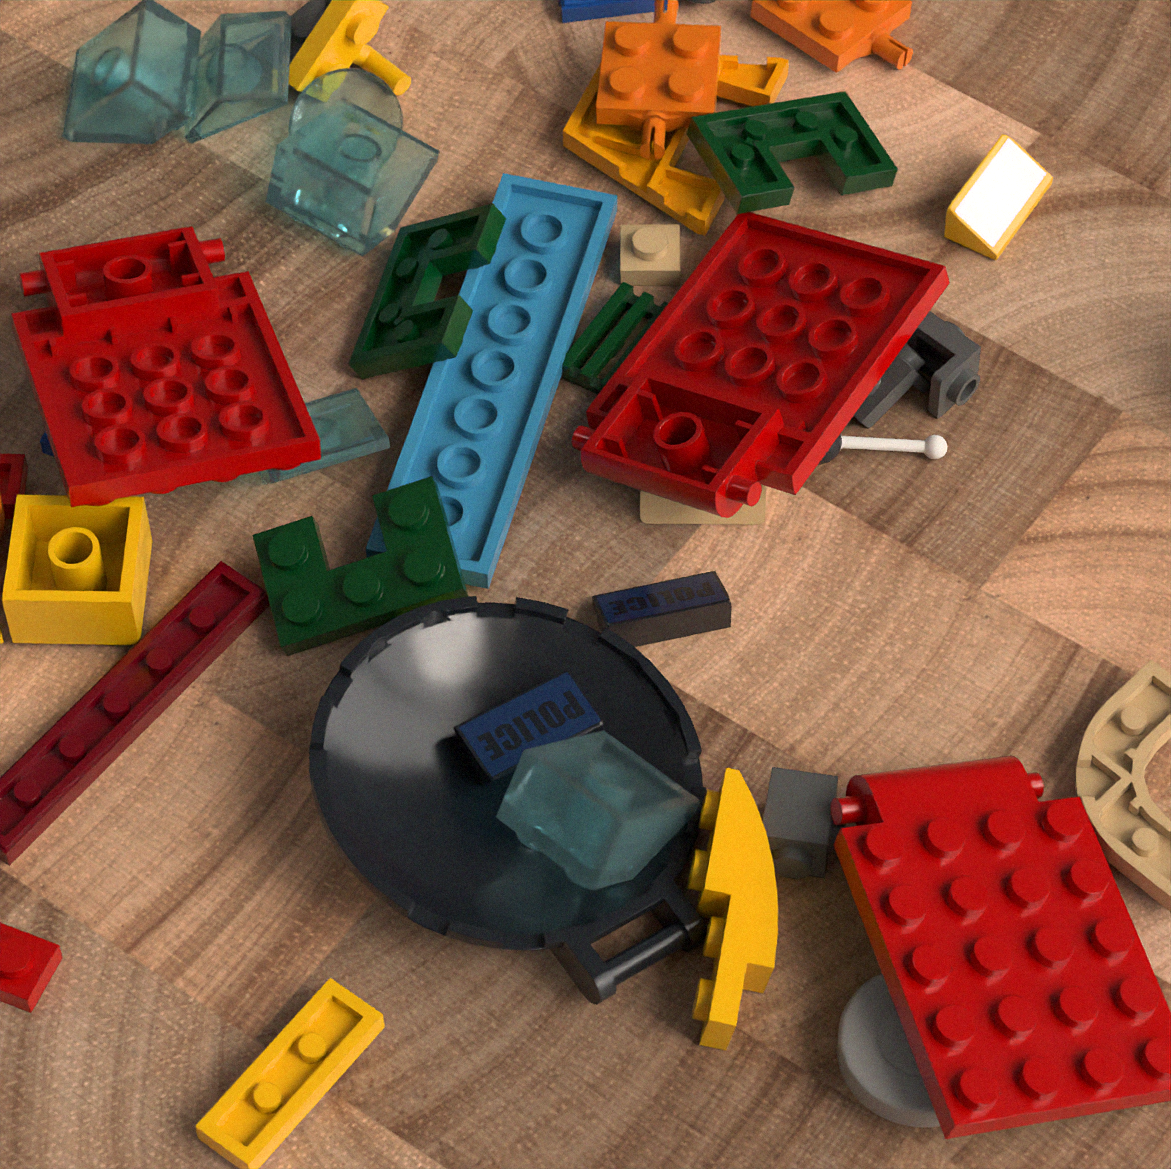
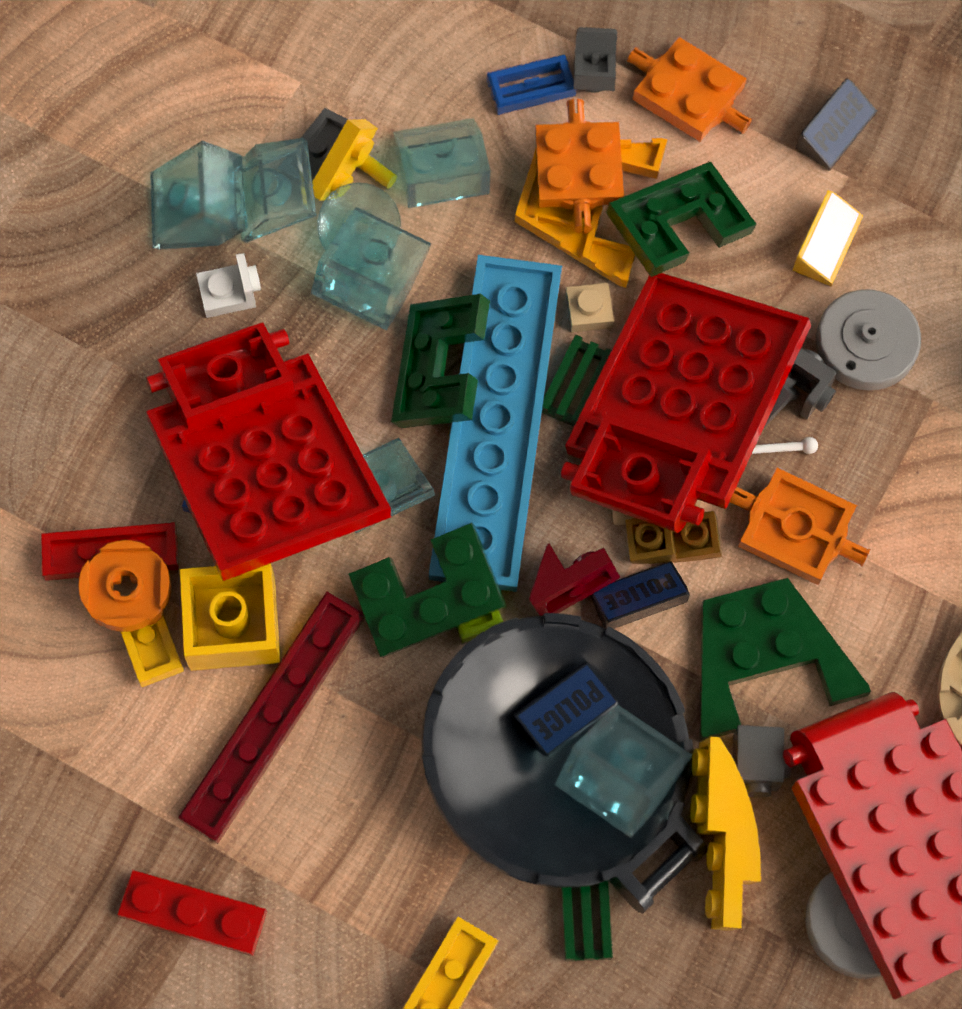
camera: 10 degrees left, 15 degrees up
none -> white bracket [196,253,261,318]
none -> clear light blue slope [393,118,490,208]
none -> dark red slope [529,543,621,616]
none -> dark green tile [561,881,613,962]
none -> pearl gold slope [625,511,722,564]
none -> dark green wing [699,578,871,742]
none -> orange plate [730,468,871,585]
none -> slope [796,78,877,171]
none -> light grey wheel [816,289,921,390]

